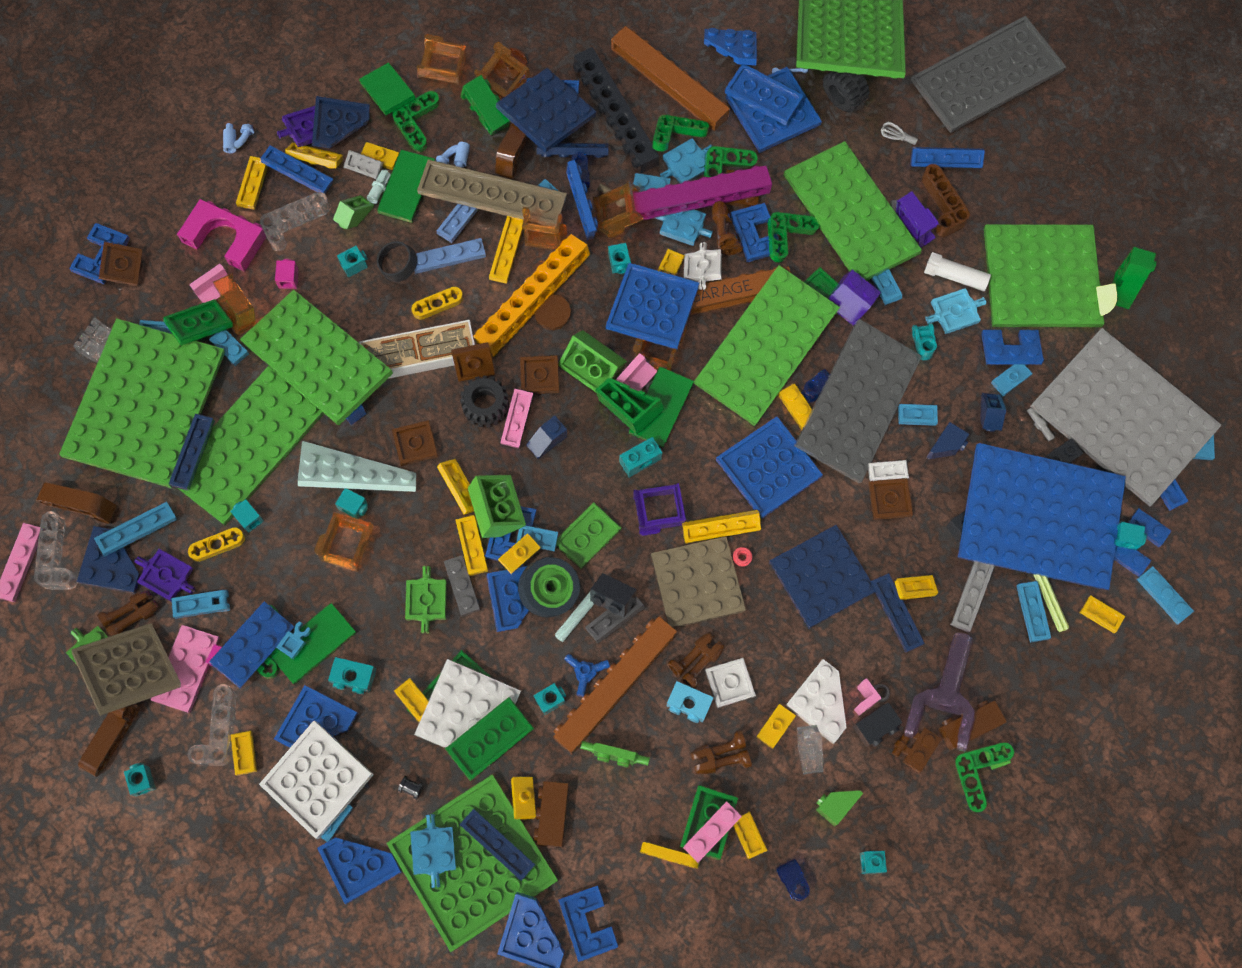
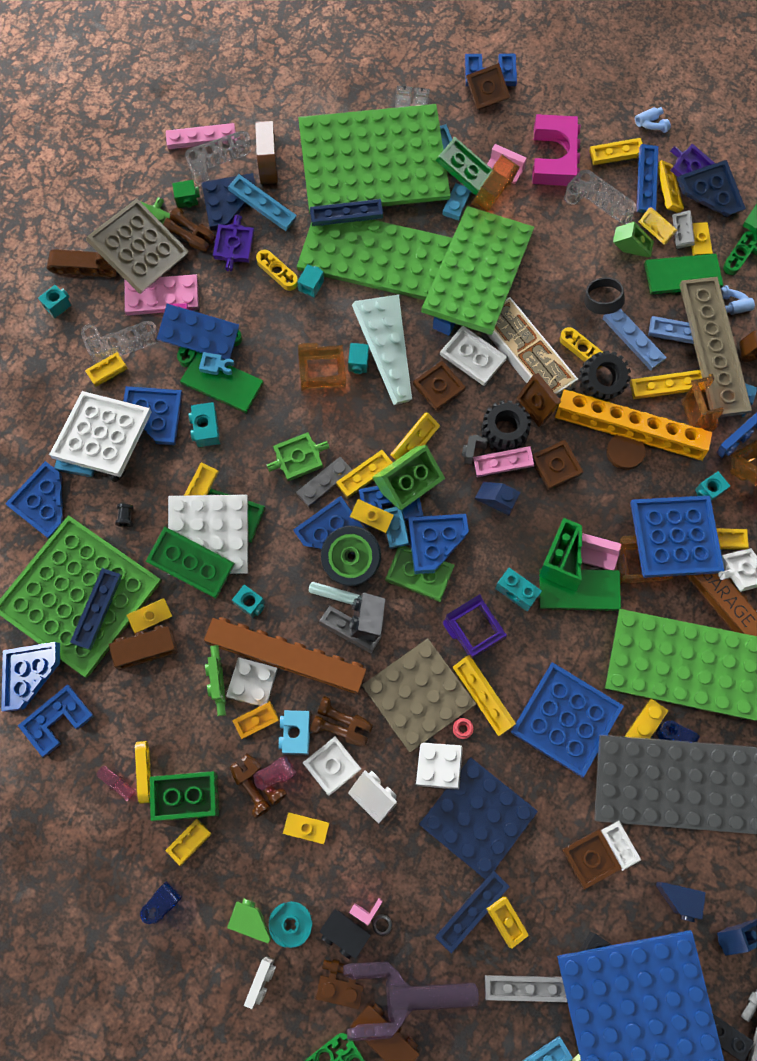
camera: 70 degrees right, 0 degrees up
dark azure plate [172,590,230,619] -> none
dark pink brick [275,259,299,289] -> none
teal brick [337,246,368,278] -> none
light aqua axle [367,170,391,204] -> none
dark azure plate [410,814,456,888] -> none
bright green slope [558,330,627,392] -> none
blue piece [564,654,610,697] -> none
bright pink plate [683,802,742,863] -> none
white plate [786,659,847,744] -> none
clear slope [797,725,823,775] -> none
teal brick [860,851,887,874] -> none
dark azure plate [898,404,938,426] -> none
none -> clear pink axle [96,766,136,801]
none -> green brick [172,180,200,208]
none -> white plate [226,657,278,706]
none -> light orange plate [232,701,279,739]
none -> white plate [244,956,276,1009]
none -> clear pink piece [253,755,297,791]
none -> teal plate [269,901,313,948]
none -> white slope [348,770,397,824]
none -> blue plate [408,514,469,574]
none -> white plate [416,743,463,789]
none -> white plate [440,326,507,386]
none -> dark grey bracket [462,435,488,465]
none -> black tyre [578,351,631,401]
none -> yellow plate [638,207,677,245]

